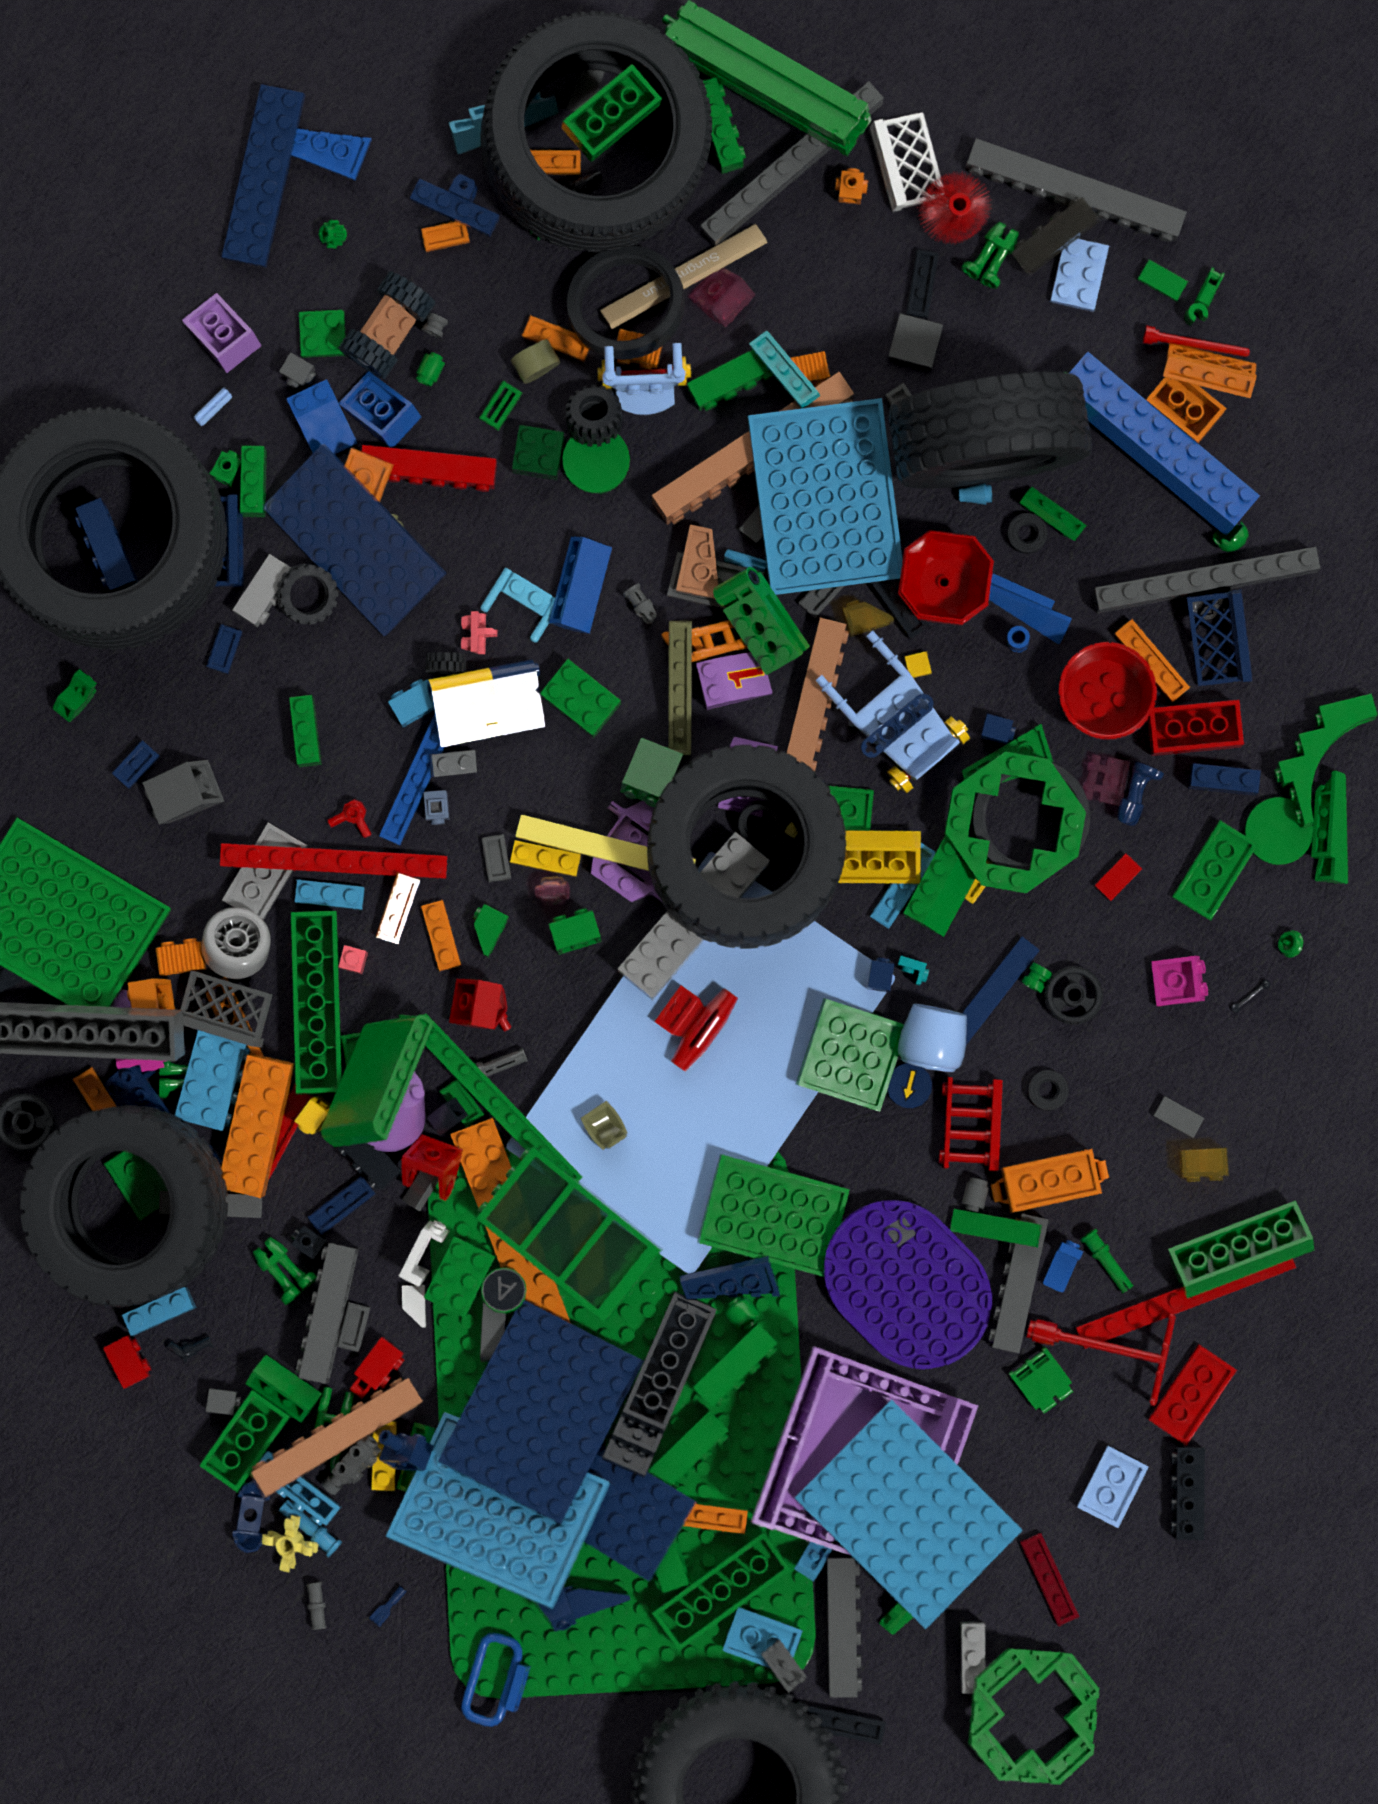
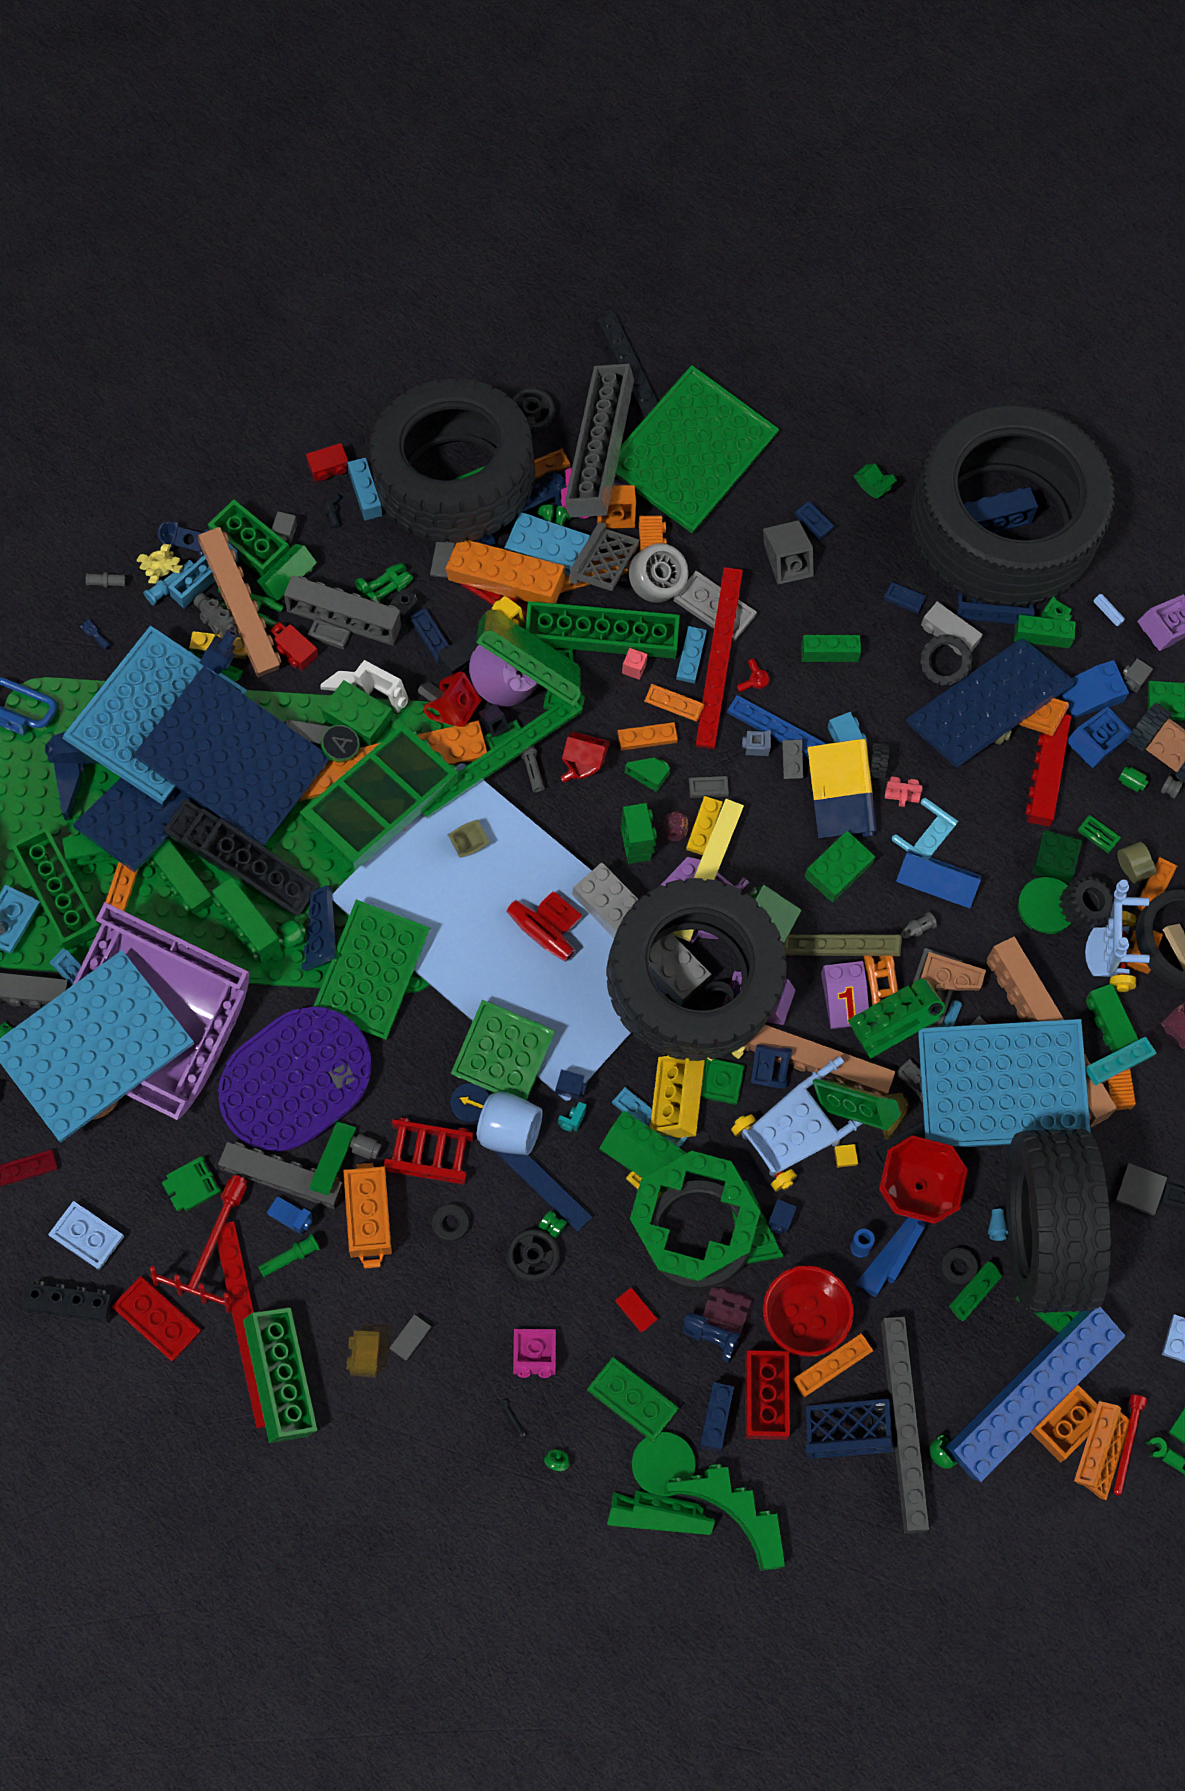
camera: 90 degrees right, 15 degrees down
dark blue beam [860,694,934,758] -> none
none -> dark blue plate [751,1044,792,1089]
none -> green slope [813,1078,901,1131]

